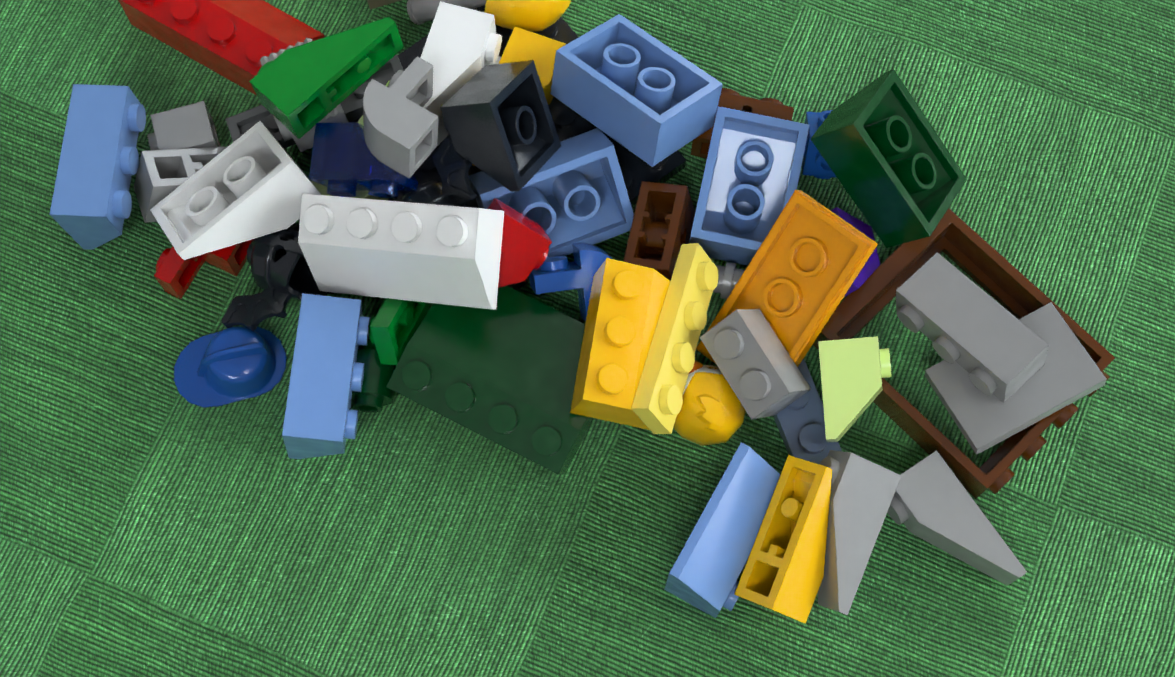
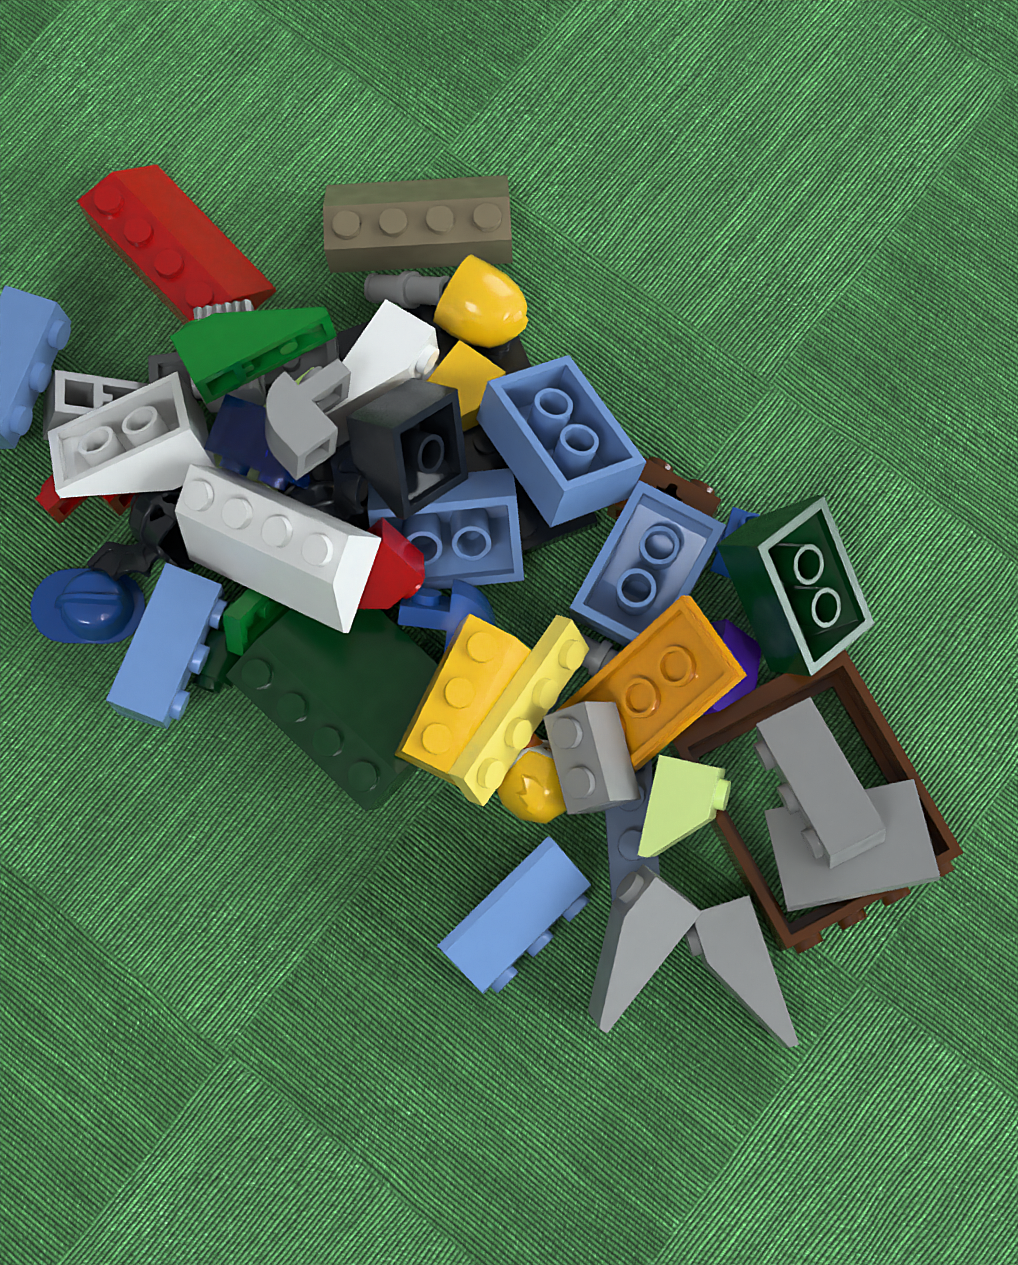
camera: 20 degrees right, 5 degrees up
light grey brick [147,101,221,150] -> none
reddish brown brick [623,181,695,281] -> none
yellow slope [734,455,832,624] -> none

